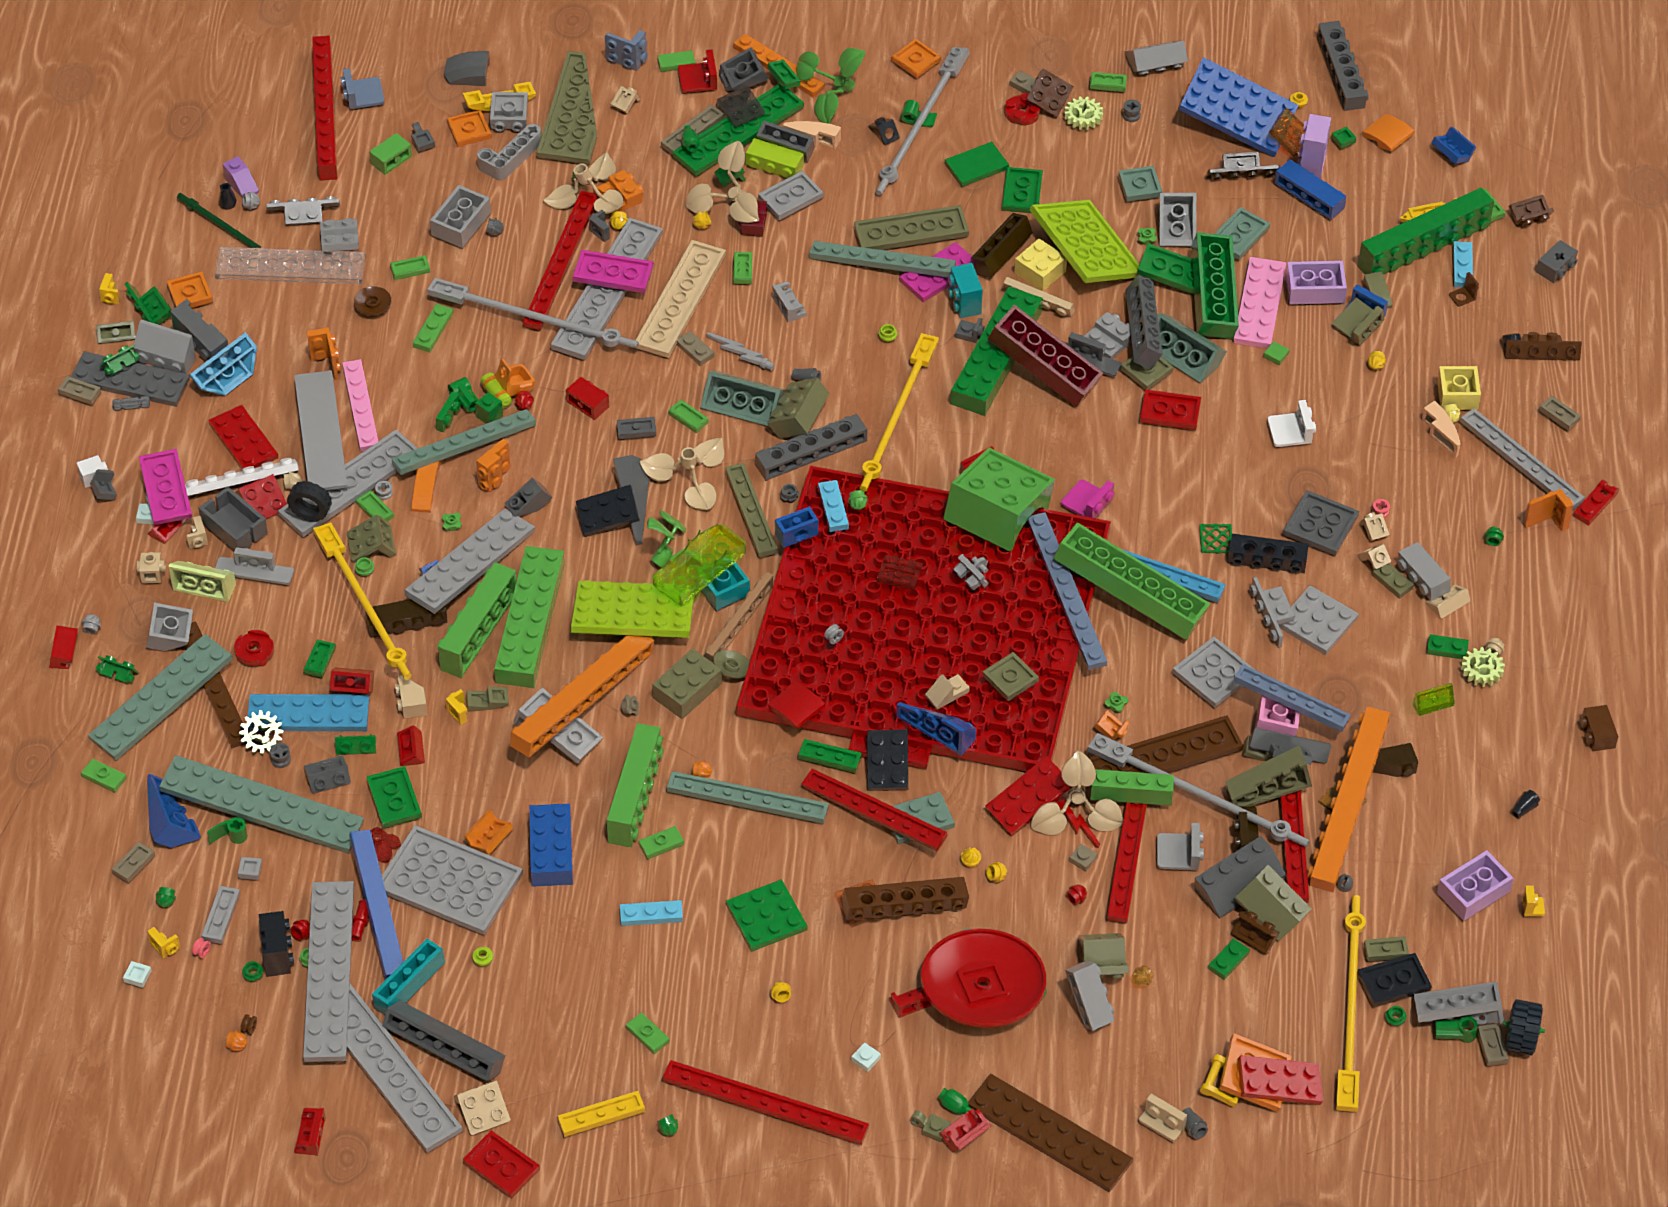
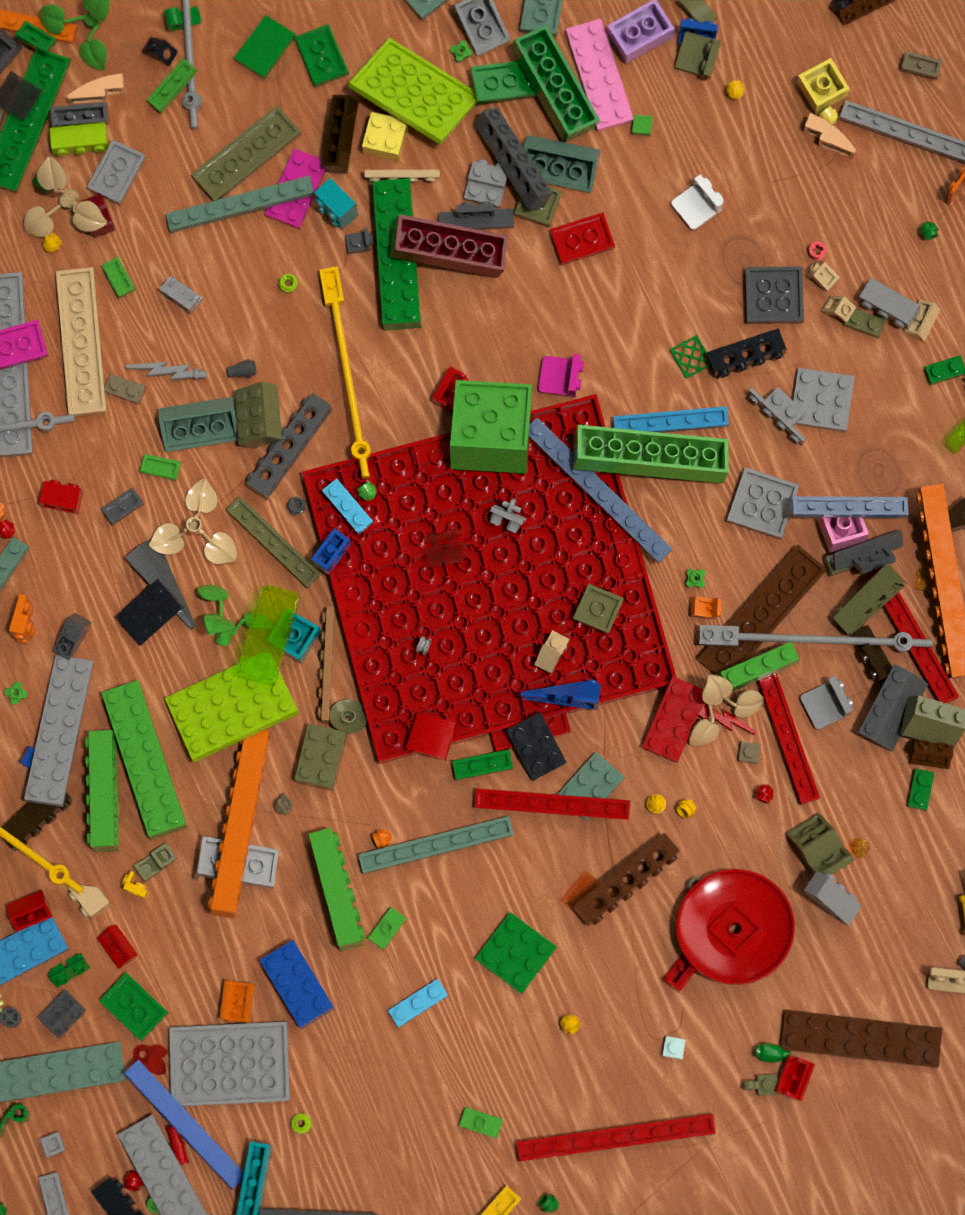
camera: 20 degrees left, 25 degrees up
none -> bright green plate [147,58,198,113]

